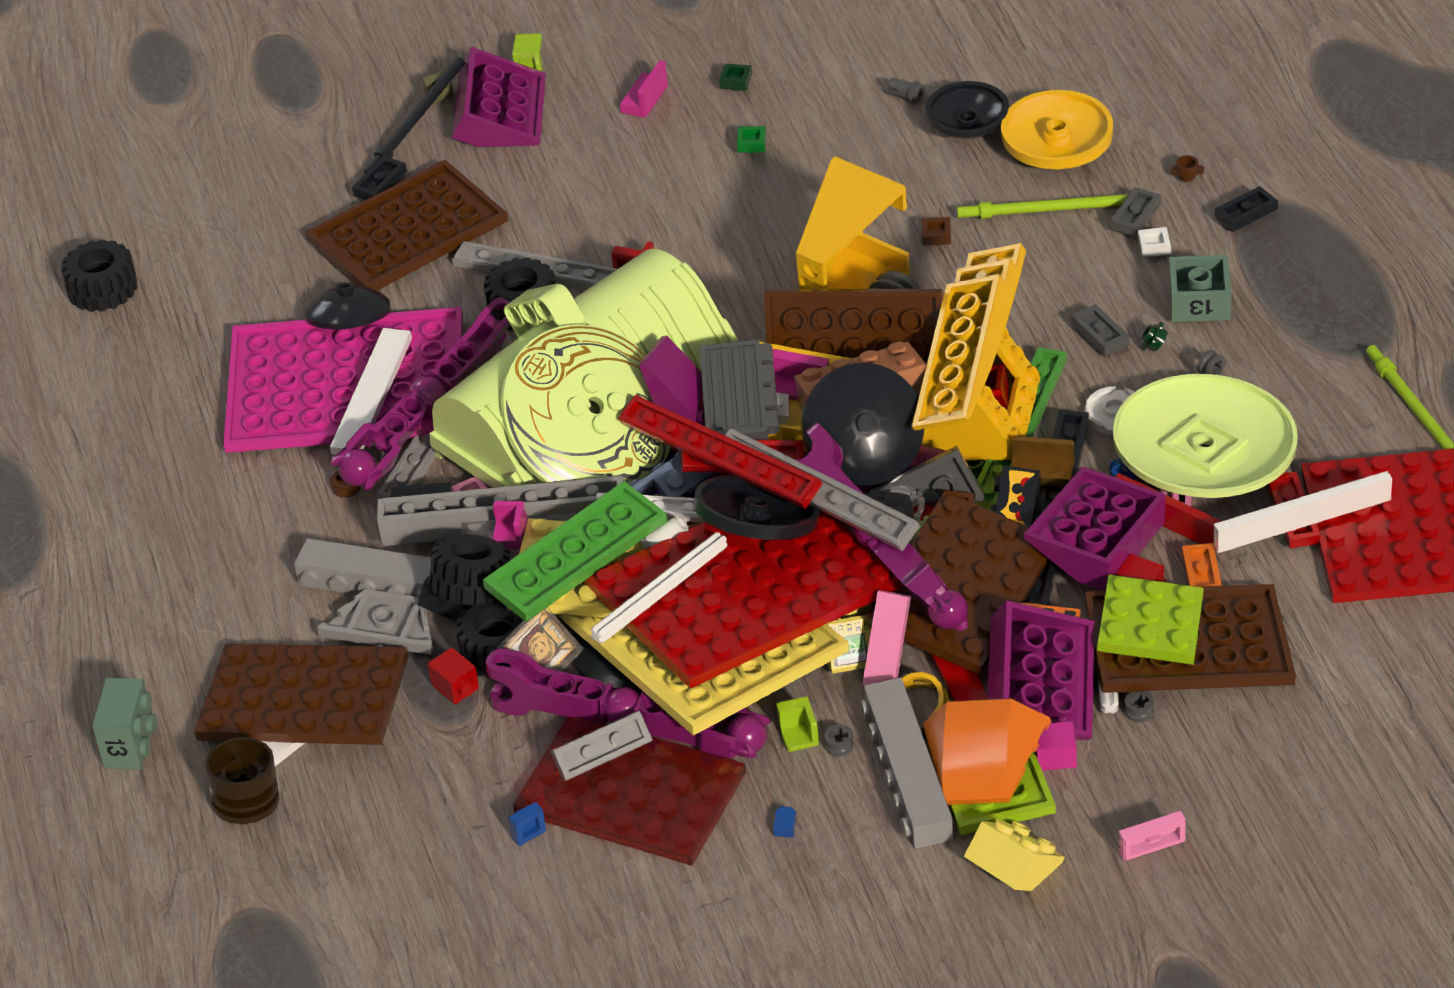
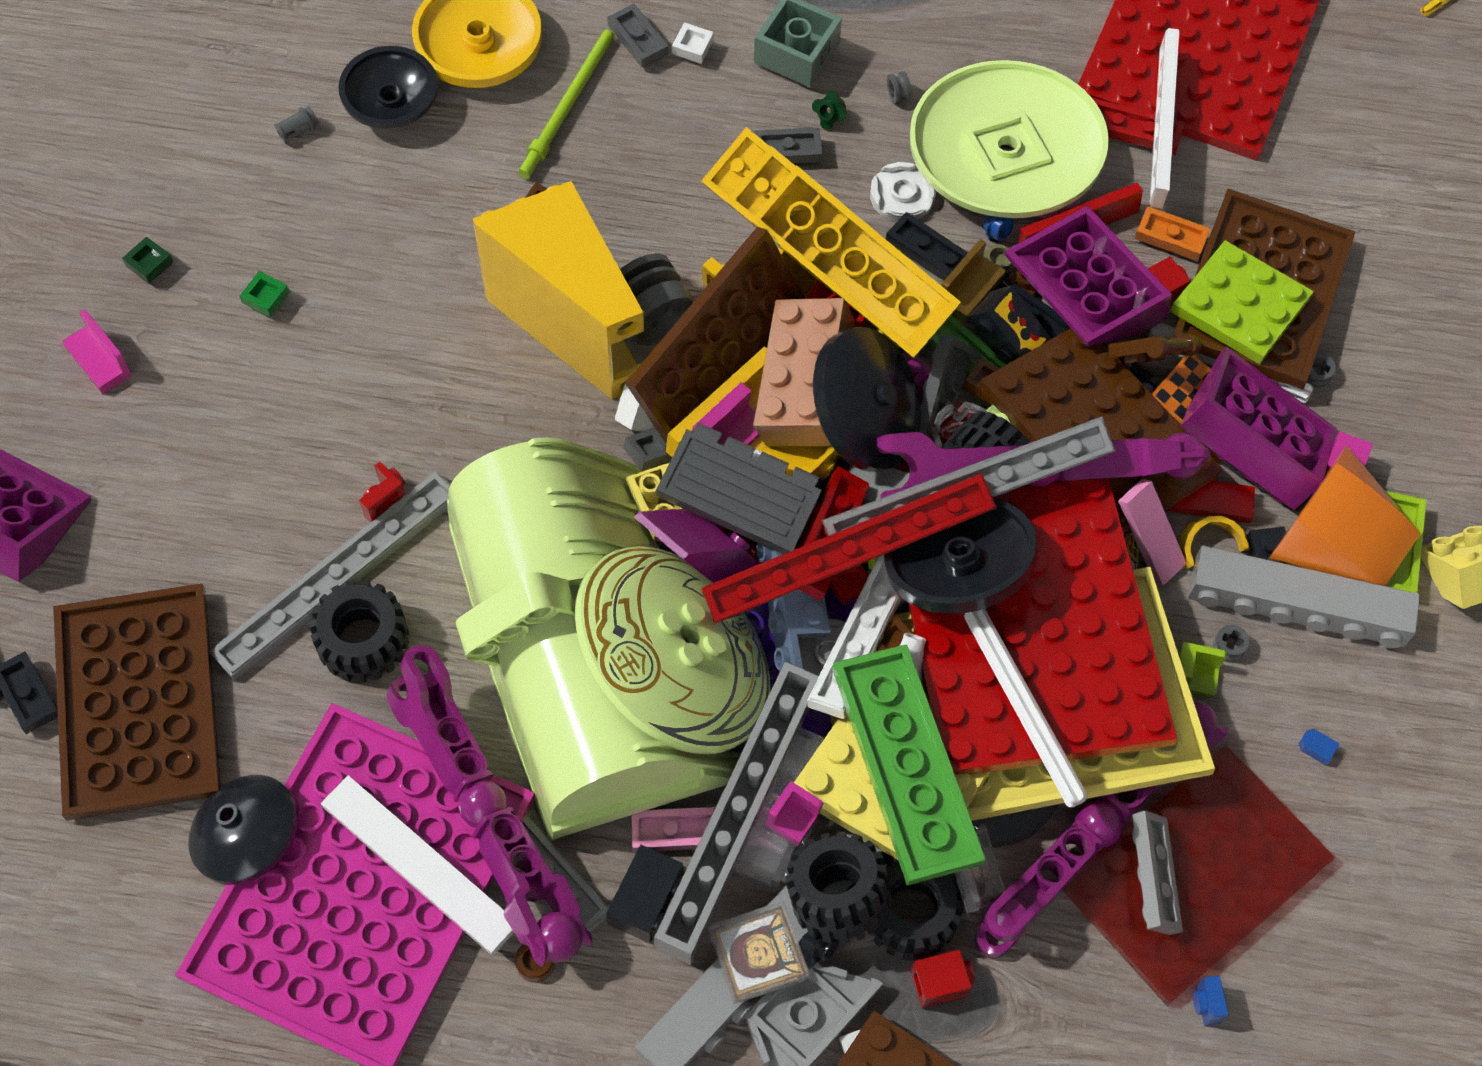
camera: 70 degrees left, 20 degrees up
none -> clear tile [708,901,810,1004]
none -> reddish brown plate [1108,335,1201,364]

